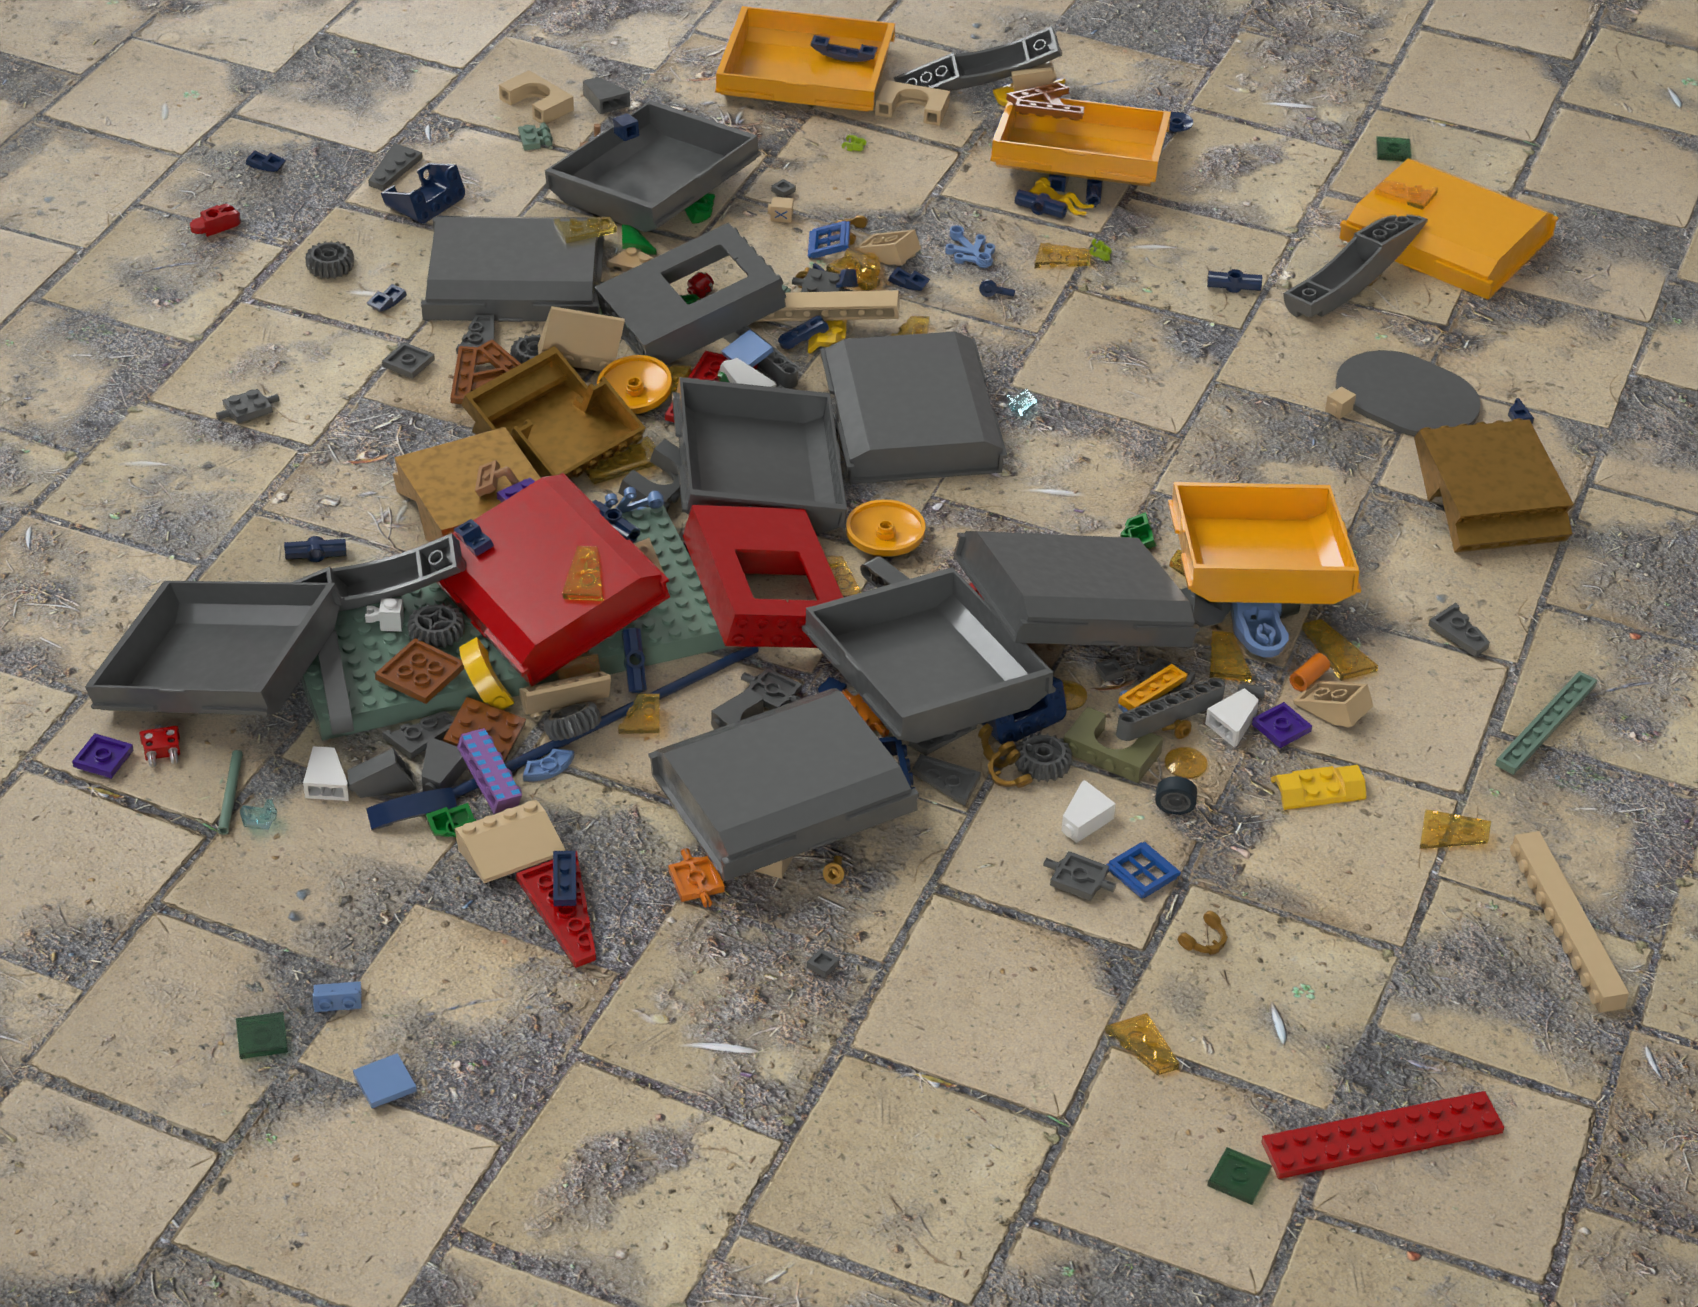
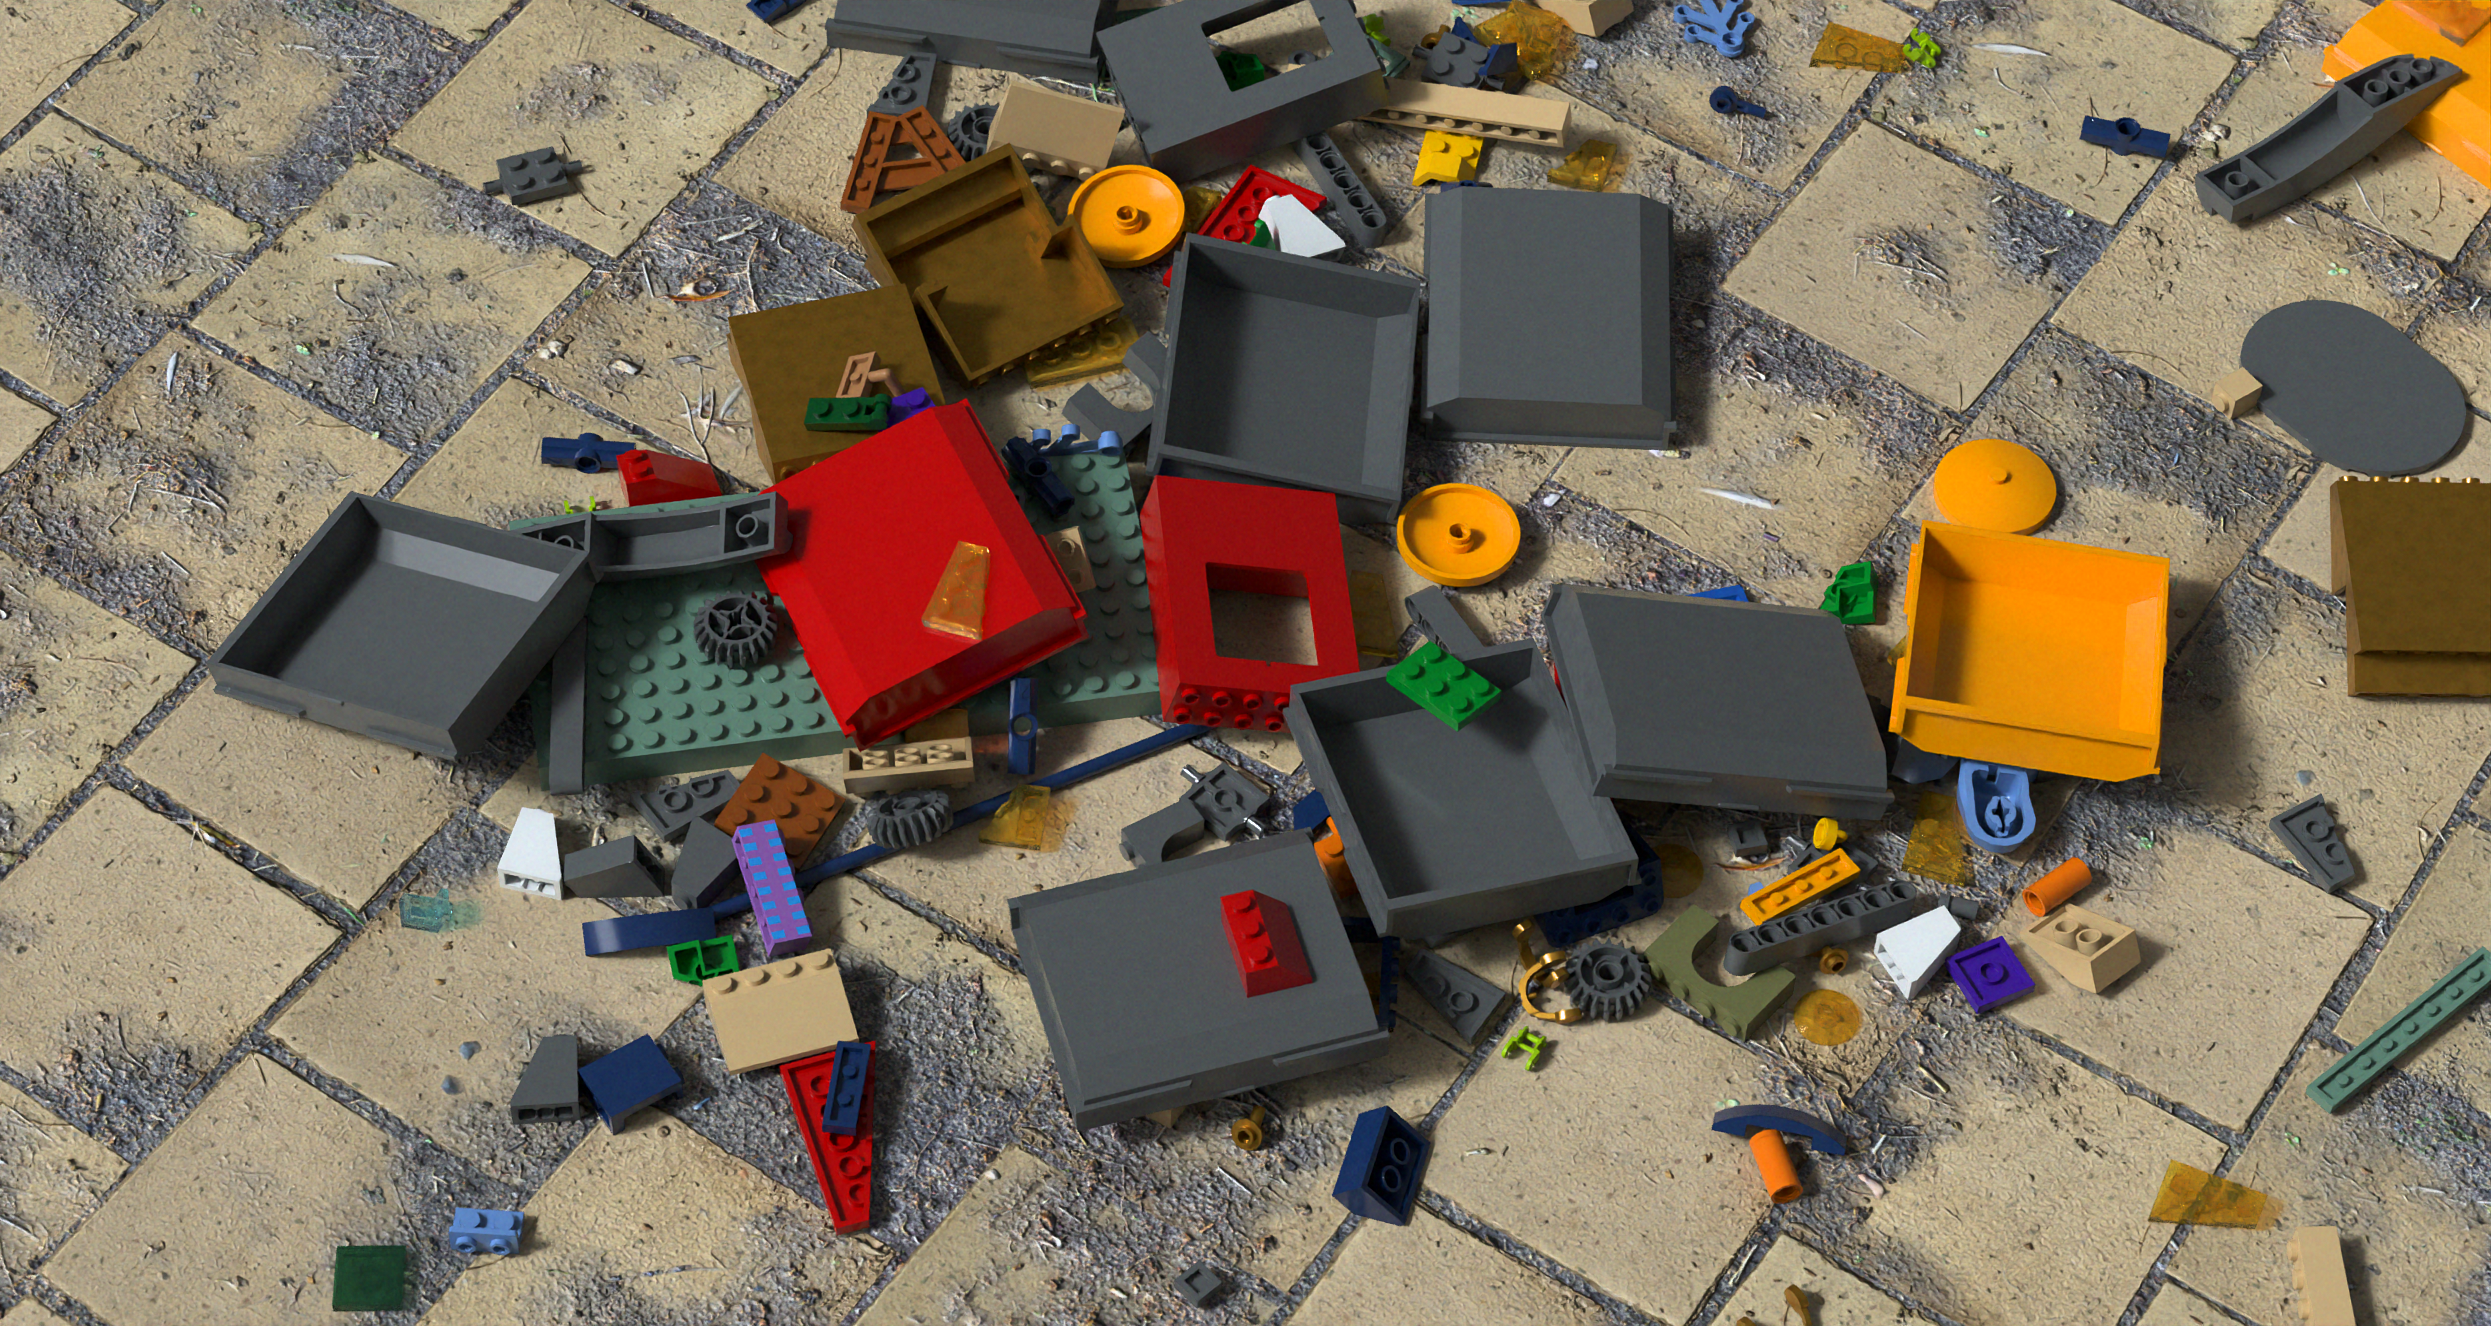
camera: 10 degrees right, 10 degrees up
dark purple plate [72,733,134,779] -> none
red piece [139,724,181,767] -> none
sand green piece [218,750,243,835] -> none
white brick [365,598,404,632] -> none
dark orange plate [375,638,465,704] -> none
dark grey plate [382,342,435,379] -> none
dark blue slope [454,519,494,556] -> none
yellow arch [459,637,514,710] -> none
medium blue tile [523,748,574,782] -> none
orange plate [668,848,725,908] -> none
red head [687,272,714,299] -> none
medium blue tile [722,330,774,367] -> none
dark blue plate [778,316,829,350] -> none
dark blue slope [888,267,930,291] -> none
clear light blue bracket [1006,388,1039,416] -> none
dark grey plate [1043,851,1117,901] -> none
white slope [1061,780,1116,843] -> none
blue piece [1106,842,1181,899] -> none
black wheel [1155,776,1197,815] -> none
yellow piece [1271,765,1367,810] -> none
clear yellow wing [1302,619,1378,681] -> none
none -> dark grey slope [510,1034,581,1125]
none -> dark blue panel [578,1034,685,1136]
none -> red slope [616,450,722,507]
none -> dark green plate [804,394,893,431]
none -> red slope [1220,889,1312,998]
none -> dark blue slope [1332,1105,1431,1226]
none -> green plate [1386,641,1502,732]
none -> lime piece [1501,1026,1547,1071]
none -> dark blue slope [1712,1104,1847,1156]
none -> orange pin [1749,1129,1803,1204]
none -> yellow tile [1813,817,1848,851]
none -> light orange dish [1933,439,2056,536]

